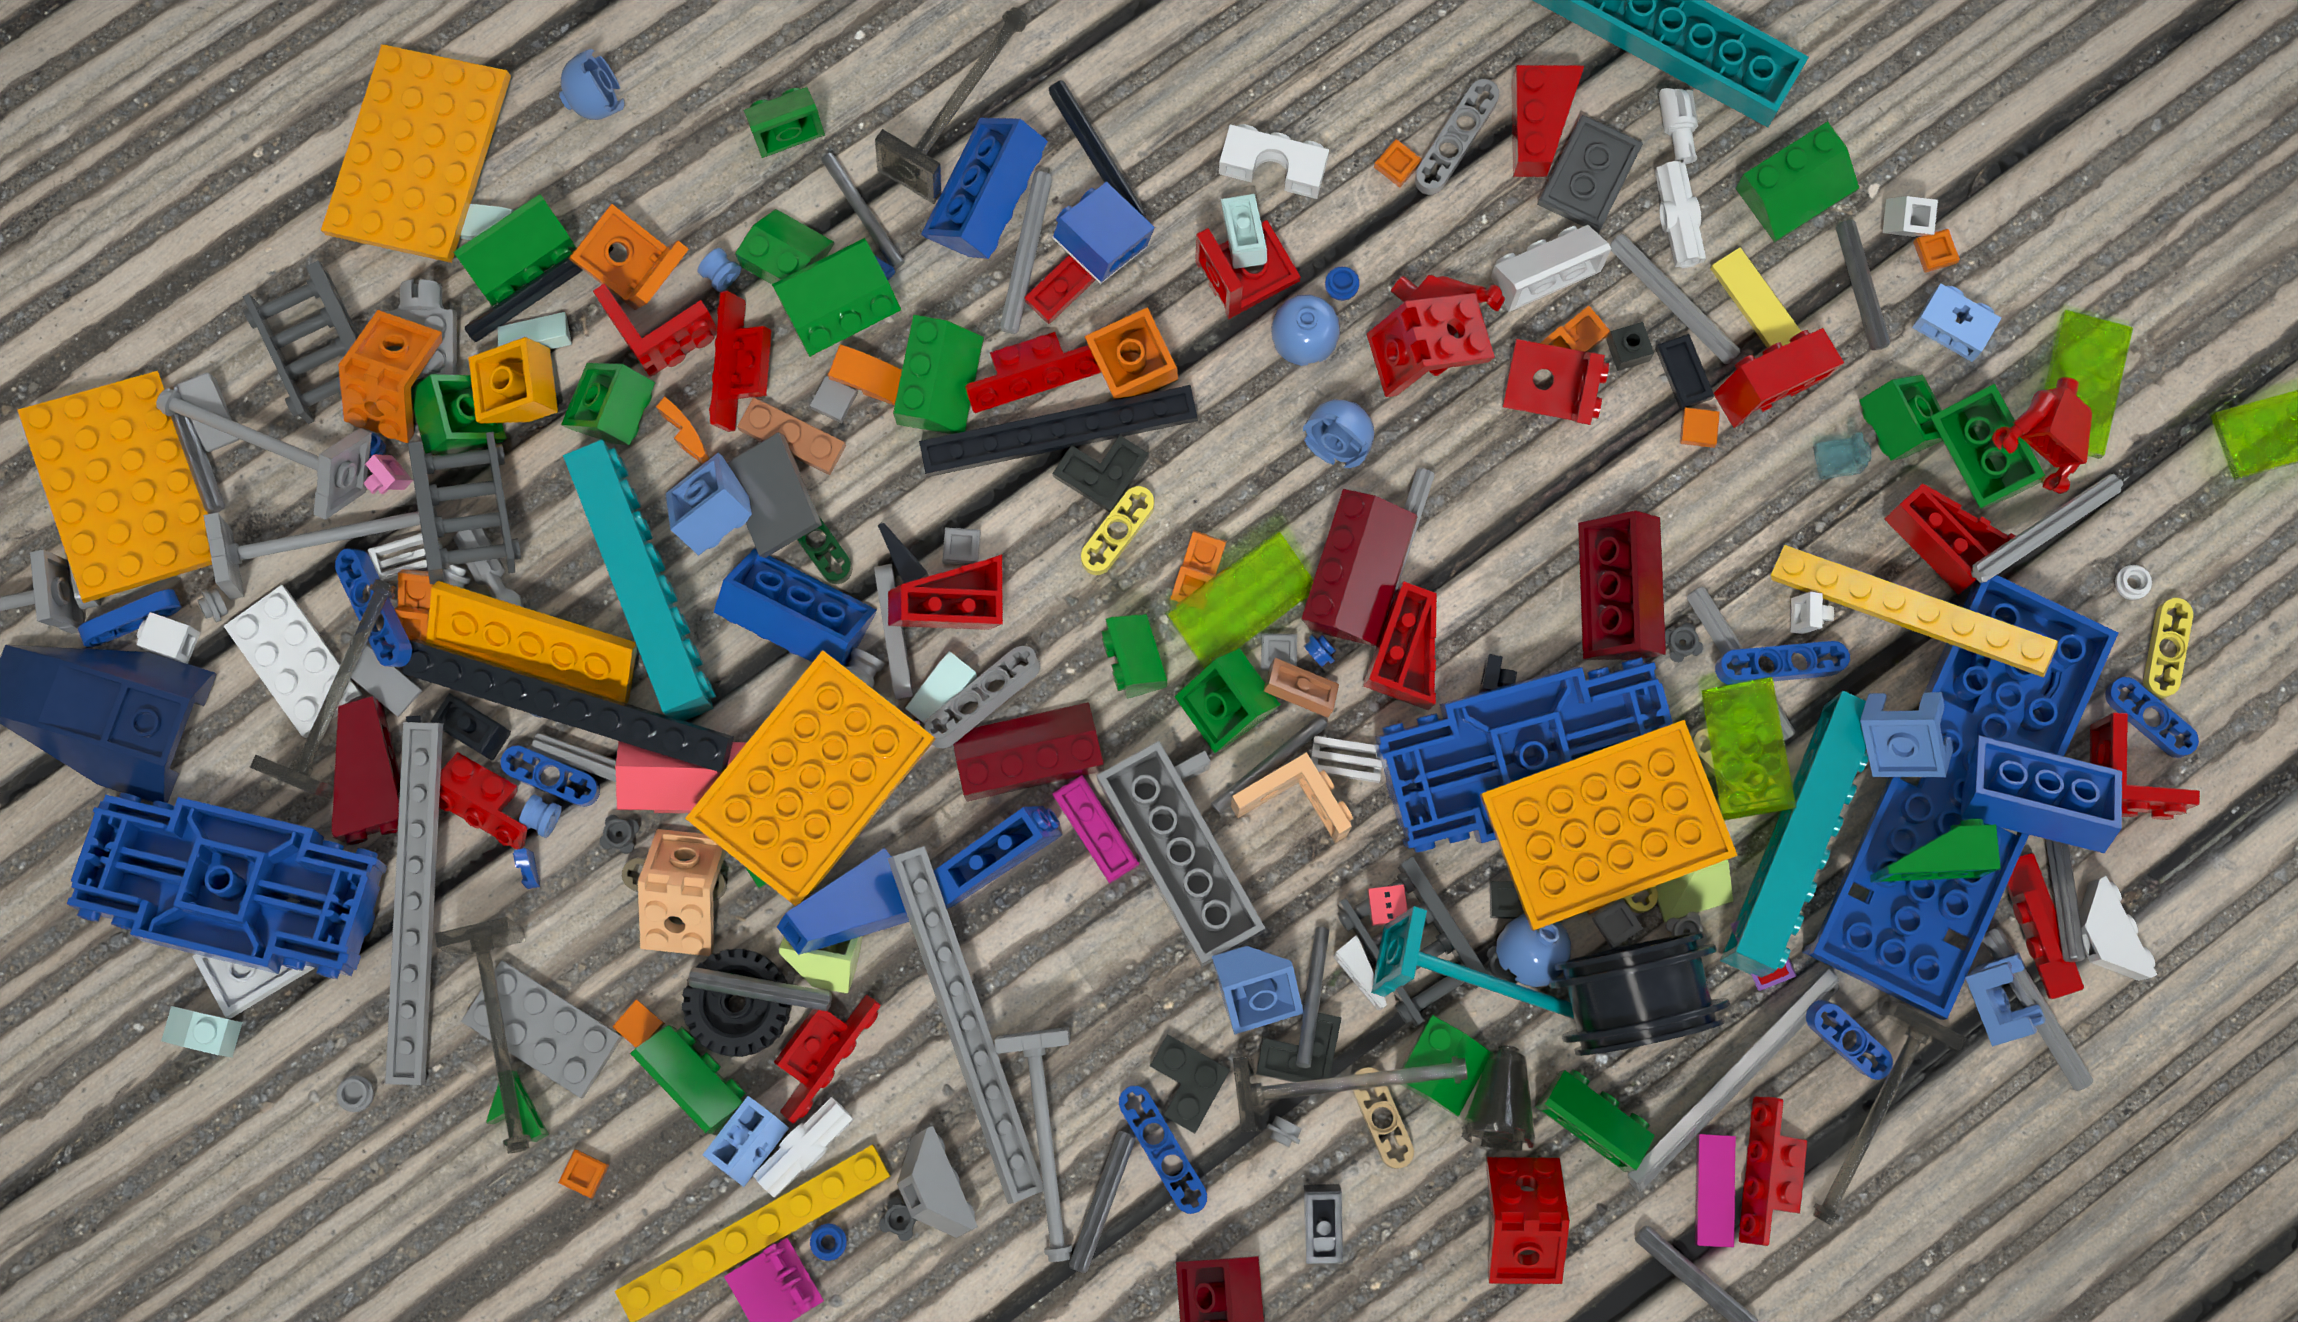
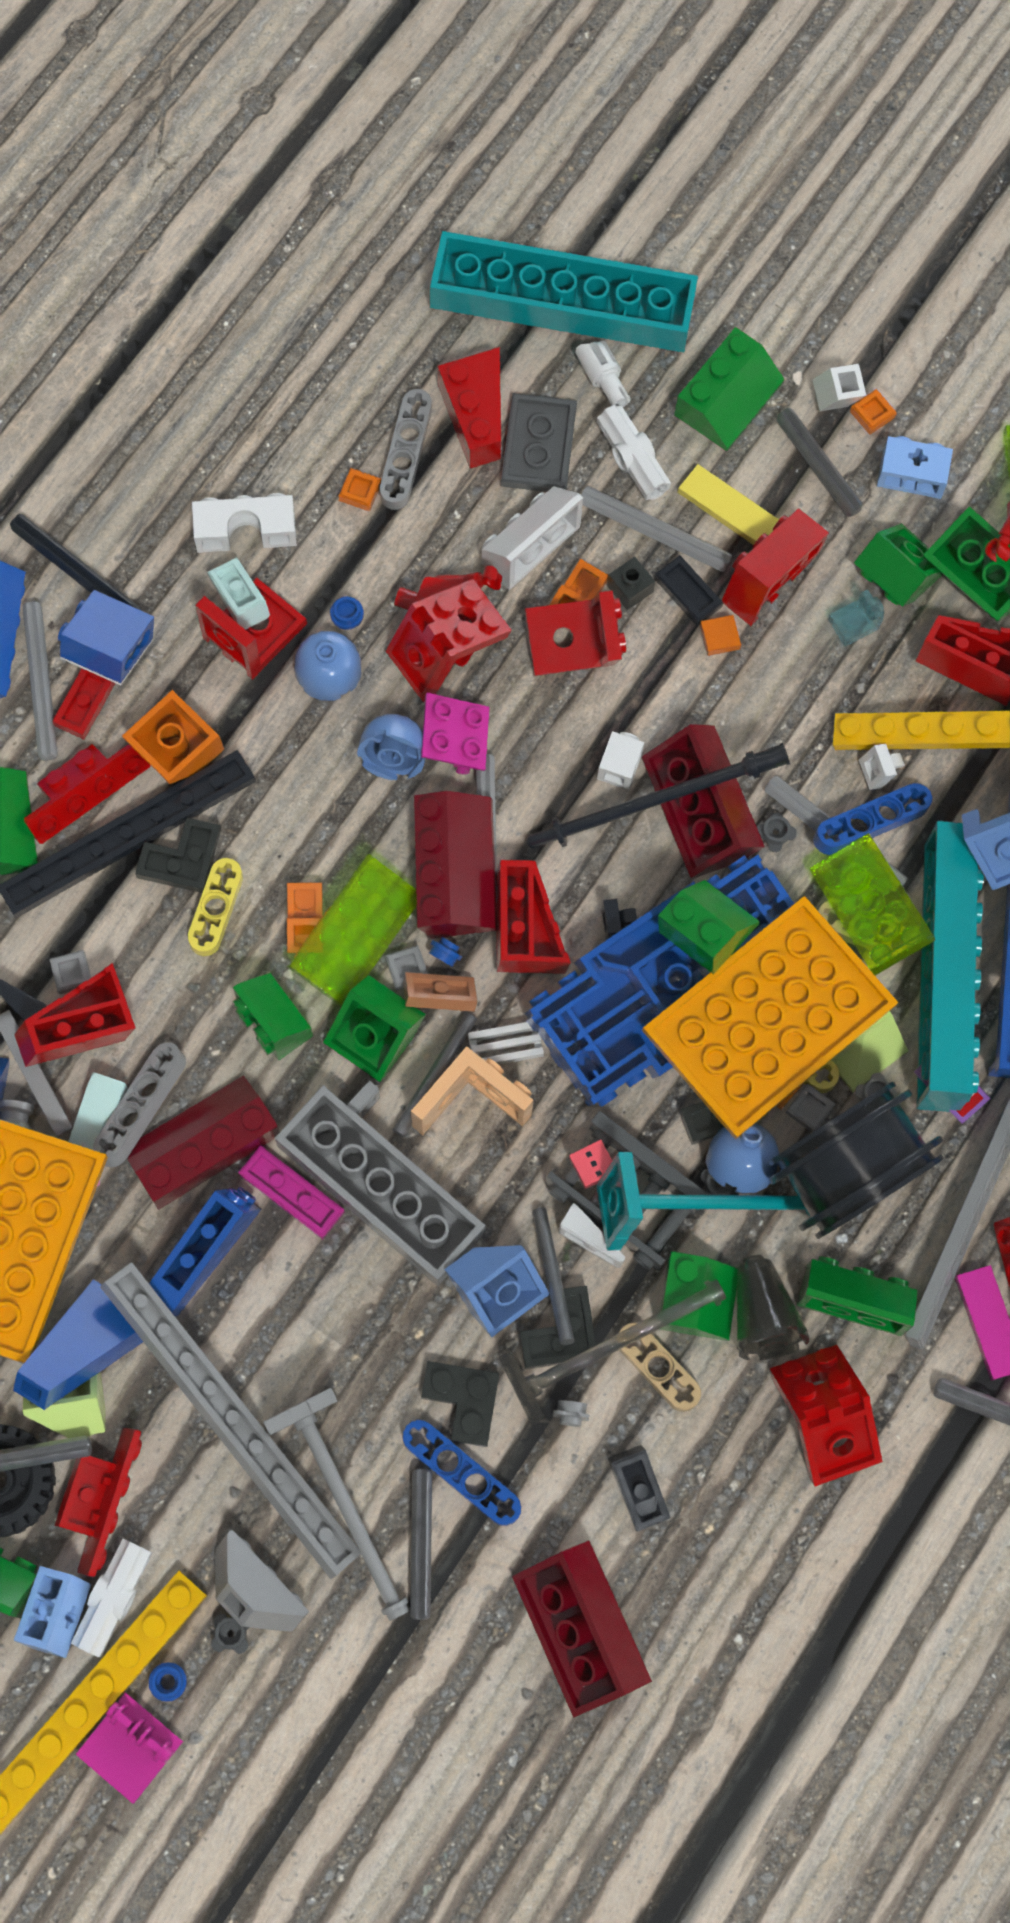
camera: 25 degrees left, 5 degrees down
none -> dark pink hinge [421,693,490,775]
none -> black bar [526,743,790,848]
none -> white brick [597,731,644,790]
none -> green slope [658,880,759,975]

